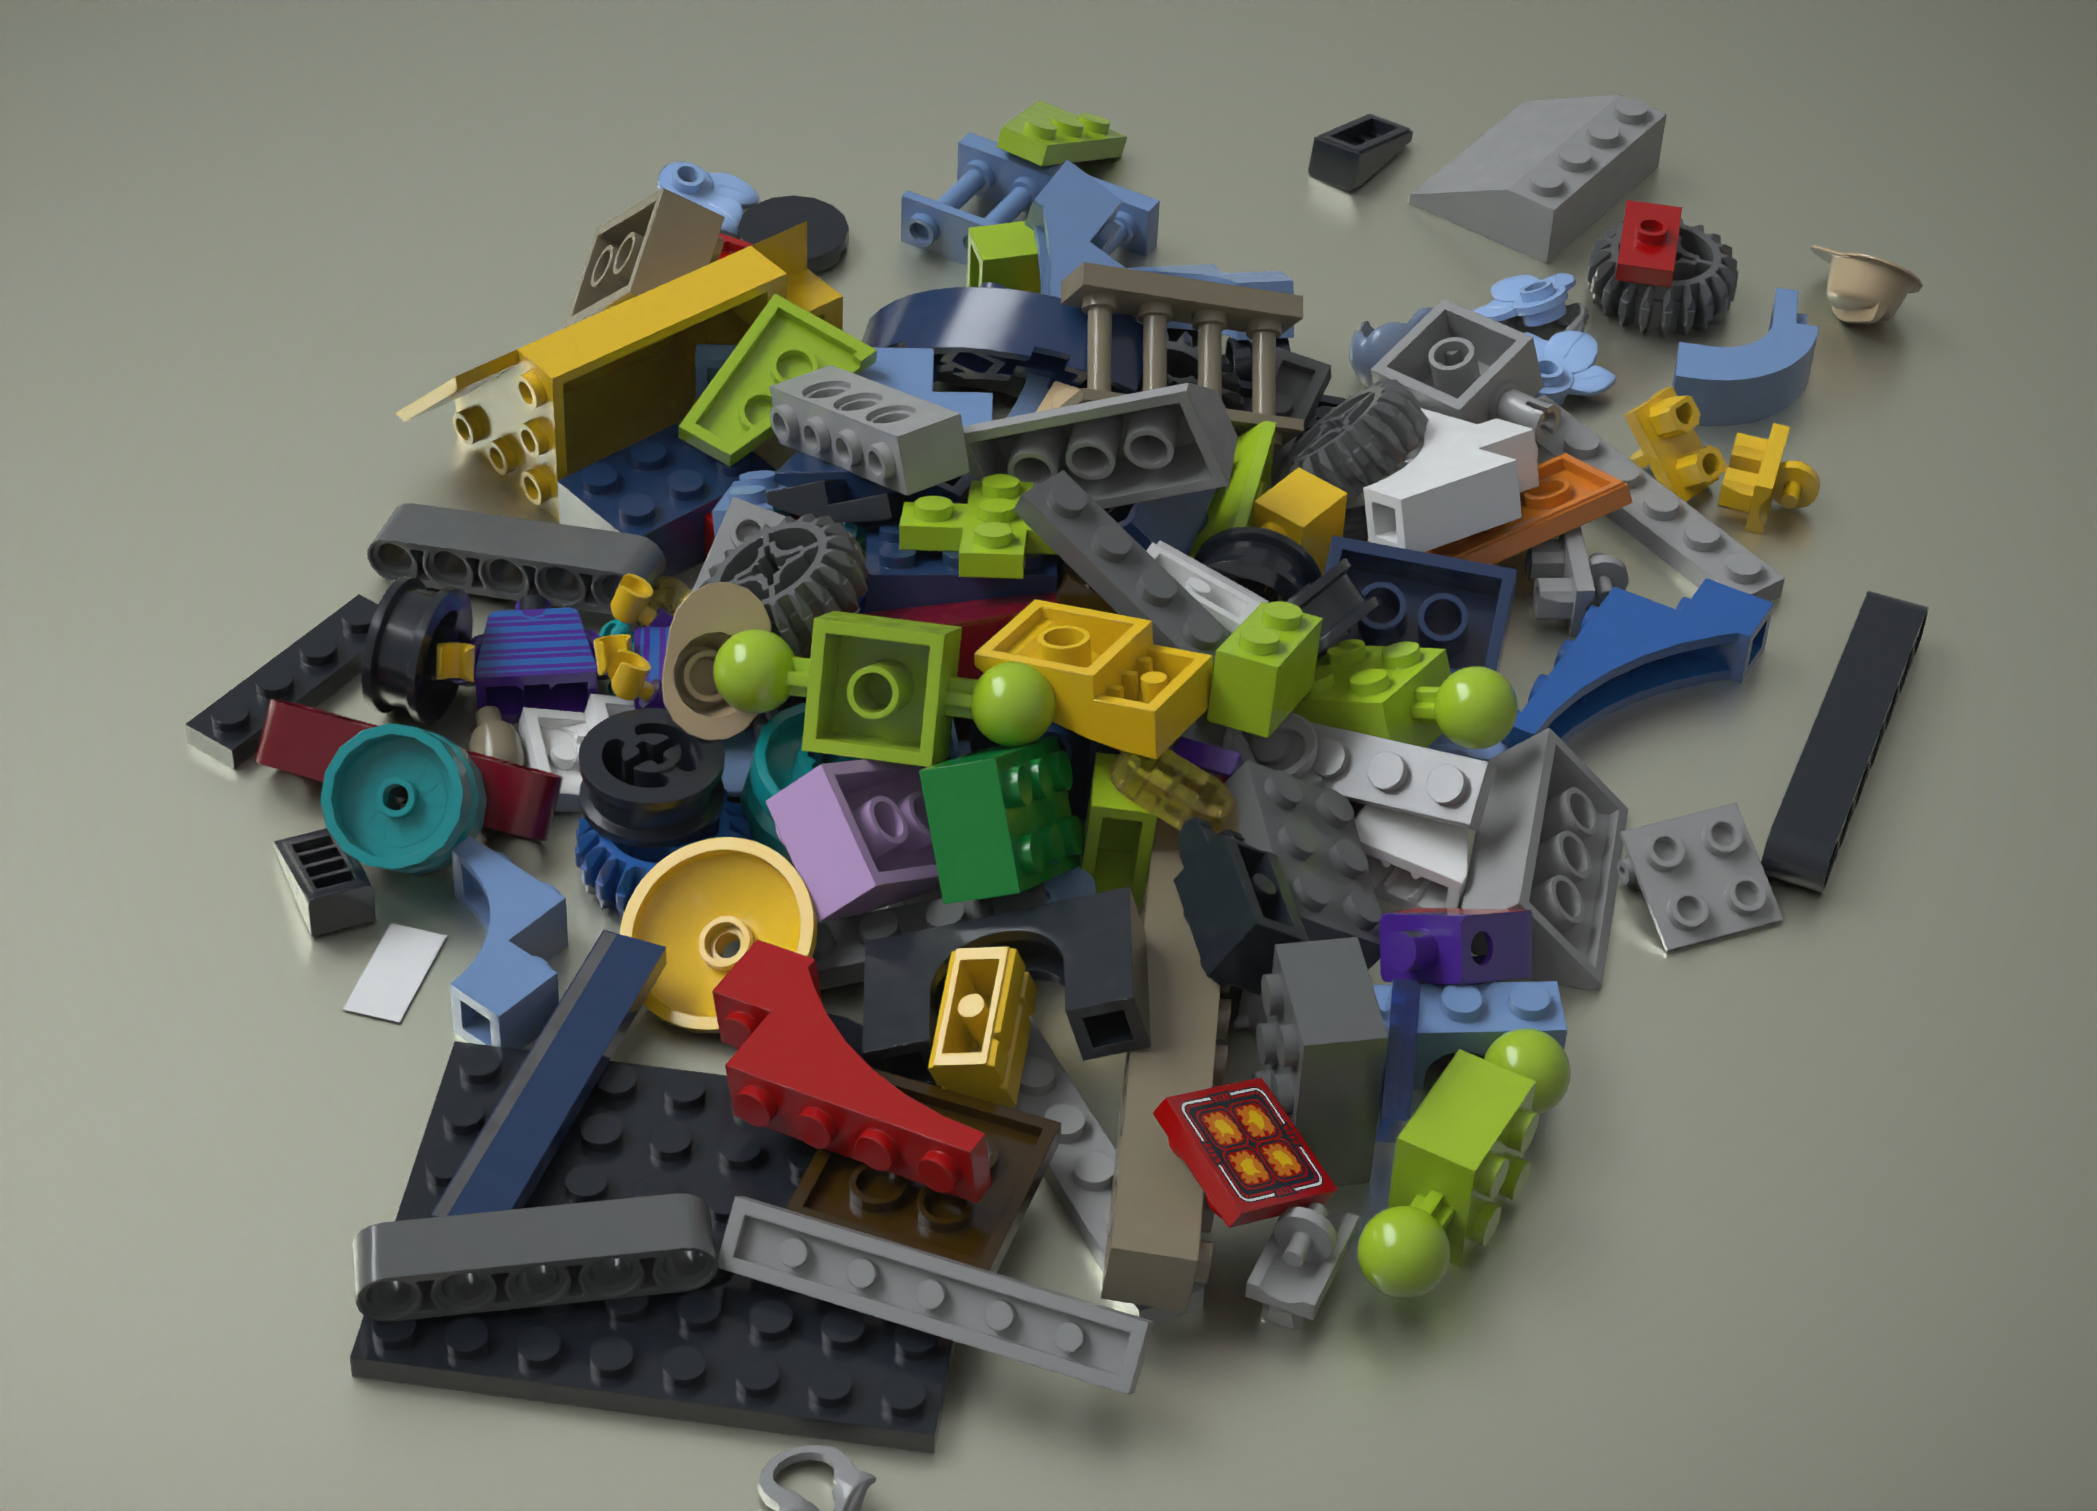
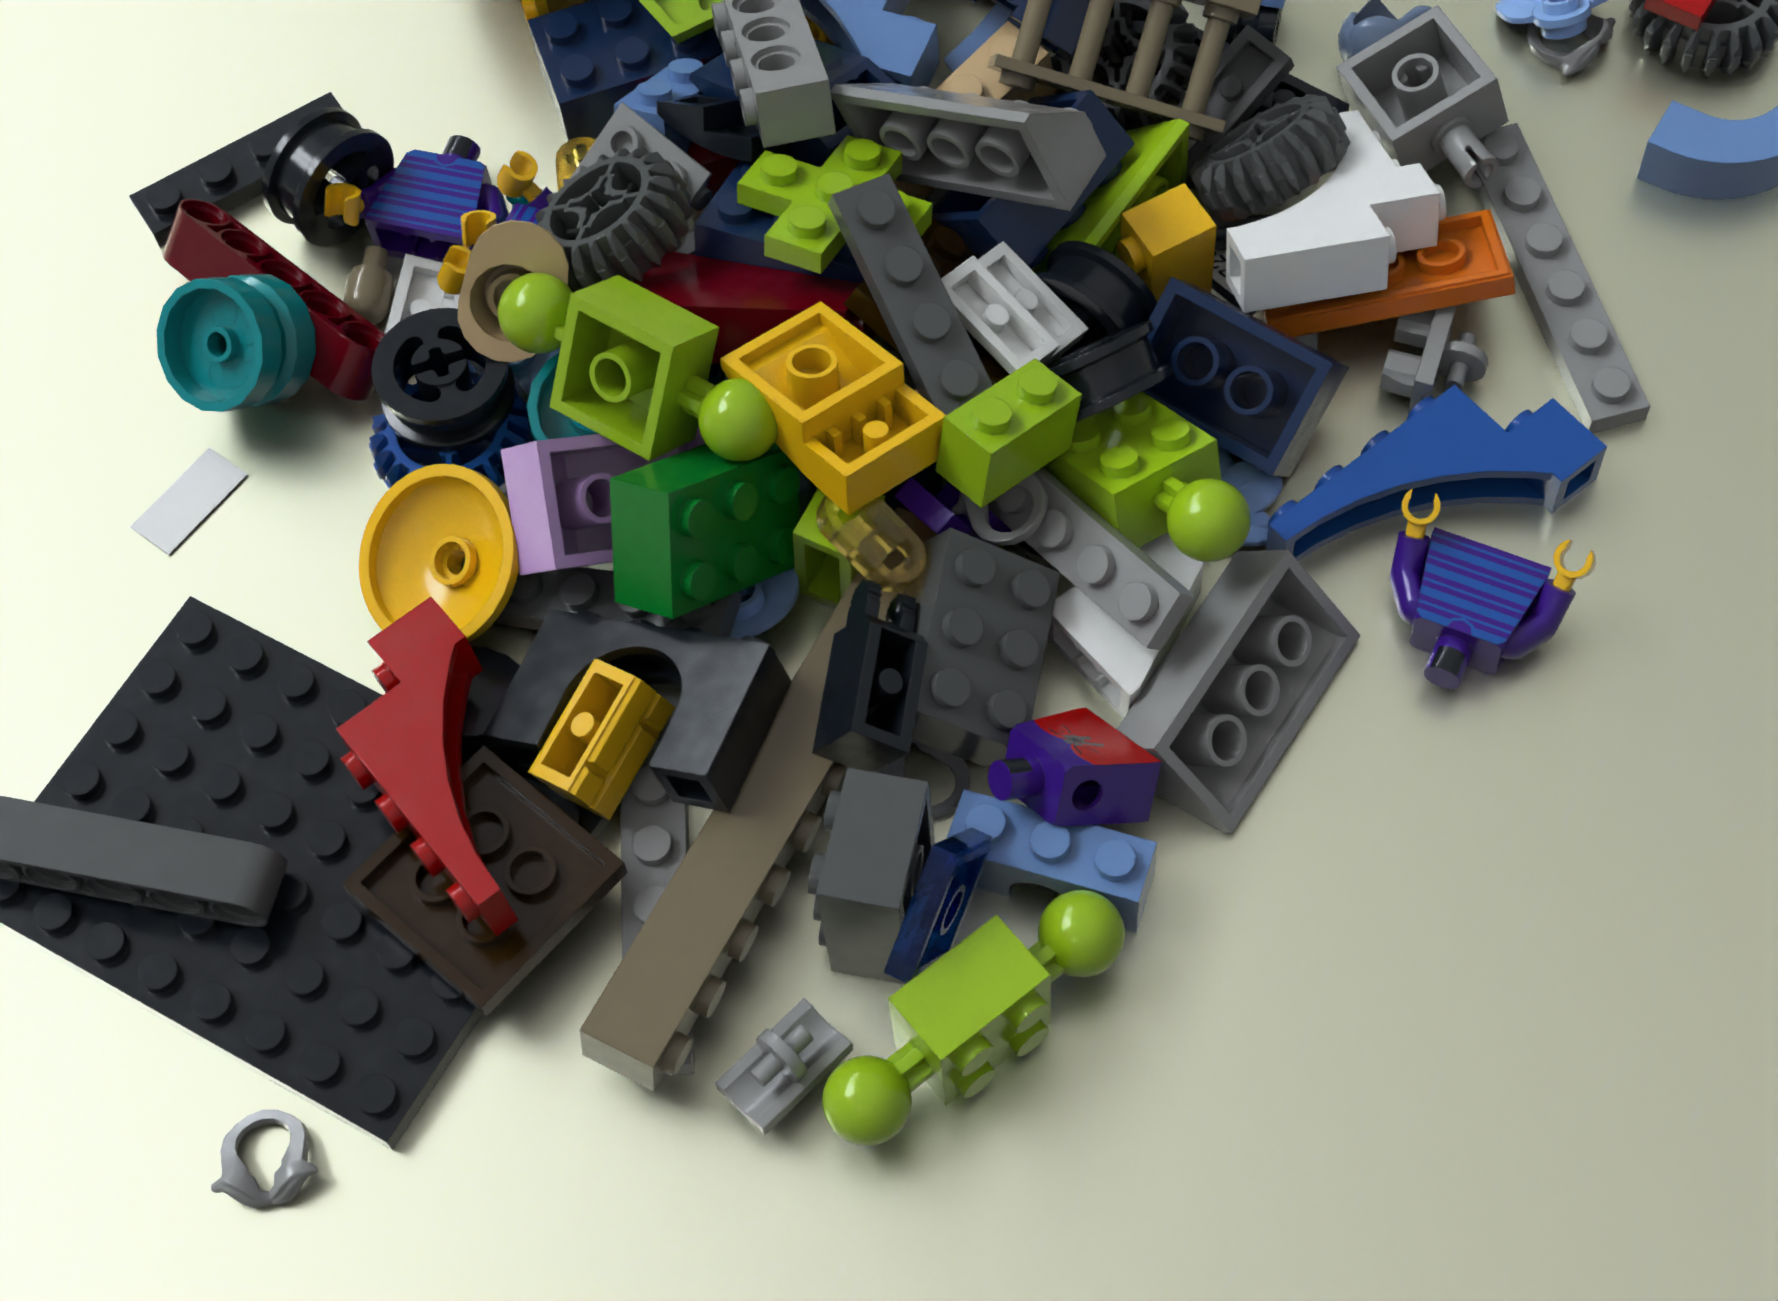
camera: 30 degrees right, 20 degrees up
black slope [274,828,376,937] -> none
dark grey beam [367,503,666,614] -> none
dark blue tile [430,930,667,1218] -> none
medium blue arch [450,836,568,1050] -> none
light grey plate [717,1196,1154,1395] -> none
tile [1153,1077,1338,1228] -> none
light blue plate [1525,330,1616,405] -> none
light grey hinge [1616,802,1784,952] -> none
yellow hips [1624,386,1727,502] -> none
yellow hips [1717,423,1820,535] -> none
black beam [1761,591,1929,893] -> none
none -> dark purple torso [1389,489,1596,689]

